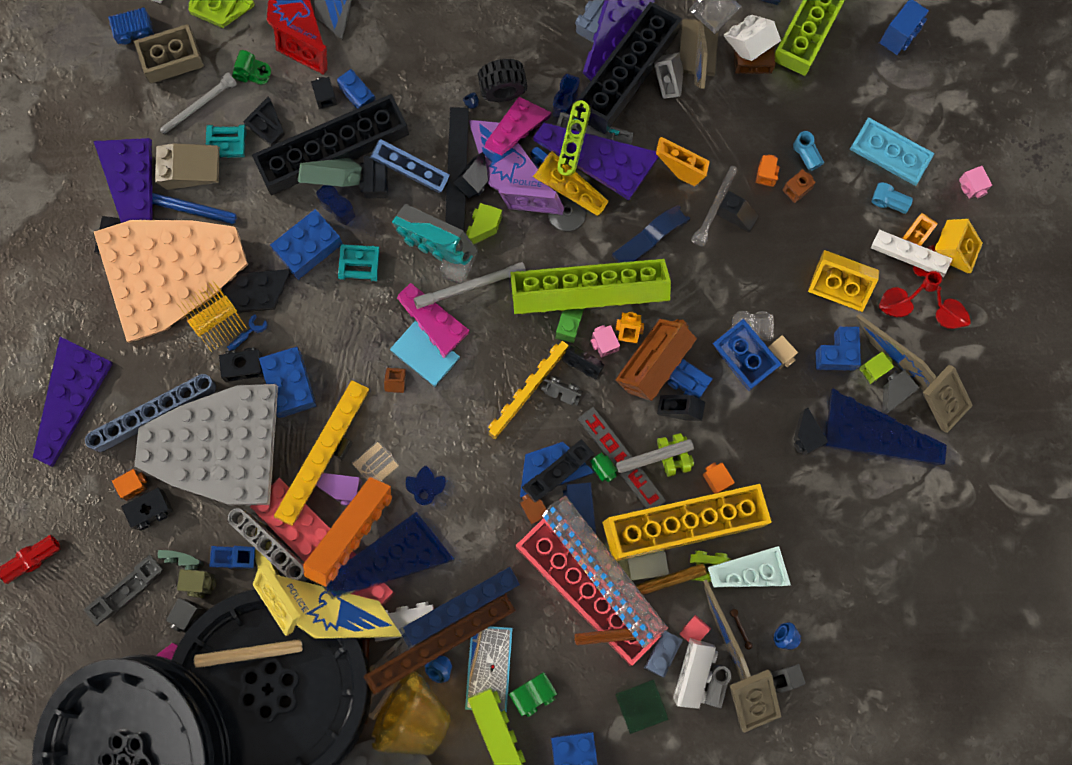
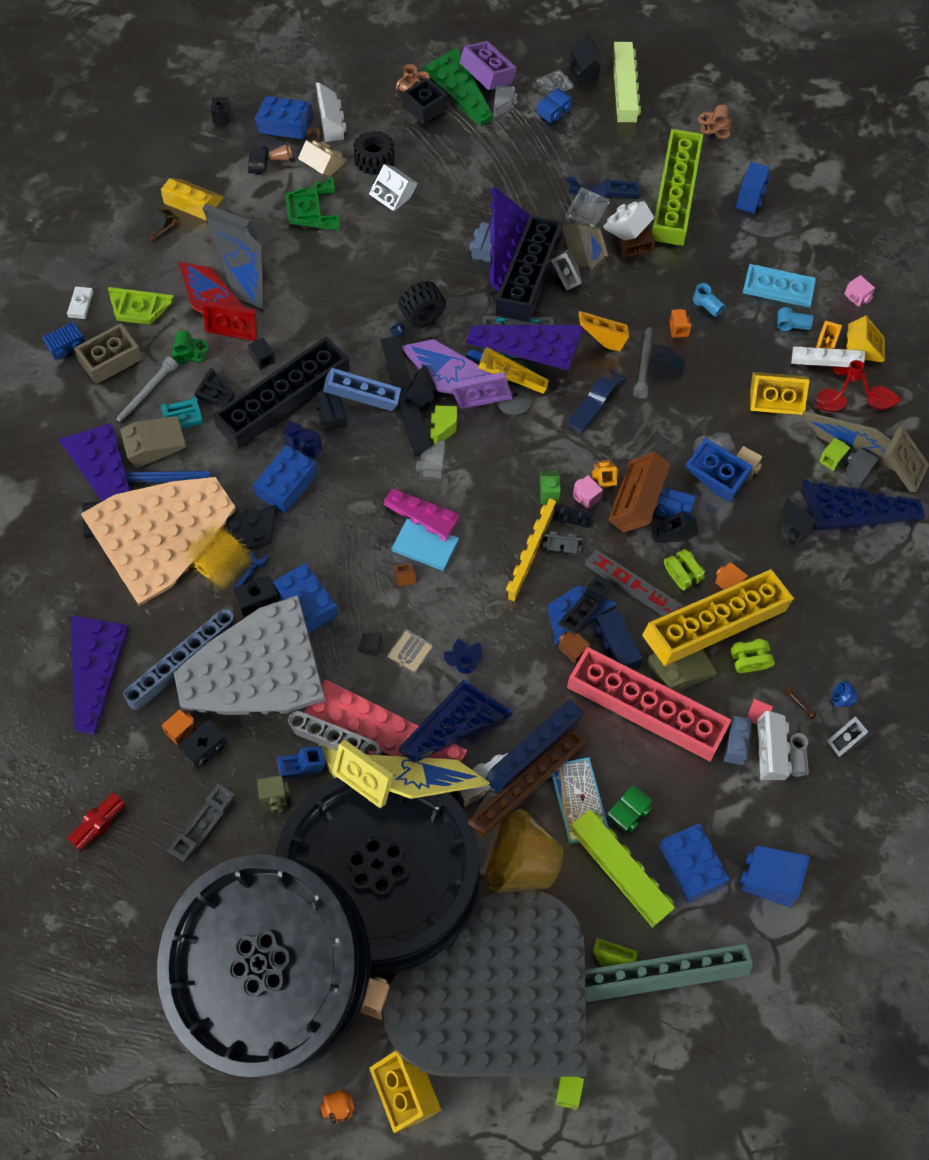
camera: 15 degrees left, 15 degrees down
sand green slope [158,550,204,570] -> none
dark grey brick [166,598,207,633] -> none
tan axle [194,640,302,668] -> none
yellow plate [274,380,369,527] -> none
sand green slope [298,158,362,187] -> none
medium lavender slope [299,470,362,506] -> none
orange brick [303,477,392,587] -> none
blue brick [337,69,376,108] -> none
teal plate [338,244,380,282] -> none
teal piece [392,204,477,265] -> none
light grey piece [414,262,526,309] -> none
blue cone [425,656,452,683] -> none
dark pink wing [485,97,552,156] -> none
lime brick [510,259,671,314] -> none
clear brick [542,496,668,648] -> none
clear blue brick [553,74,579,118] -> none
lime beam [557,100,591,176] -> none
dark orange axle [574,628,637,645] -> none
green brick [590,452,618,483] -> none
clear green tile [615,679,669,734] -> none
light grey axle [616,439,694,473] -> none
pearl gold axle [628,564,707,598] -> none
dark tan piece [703,579,781,733] -> none
light aqua wing [708,546,791,587] -> none
dark orange brick [782,169,816,203] -> none
blue brick [816,326,861,370] -> none

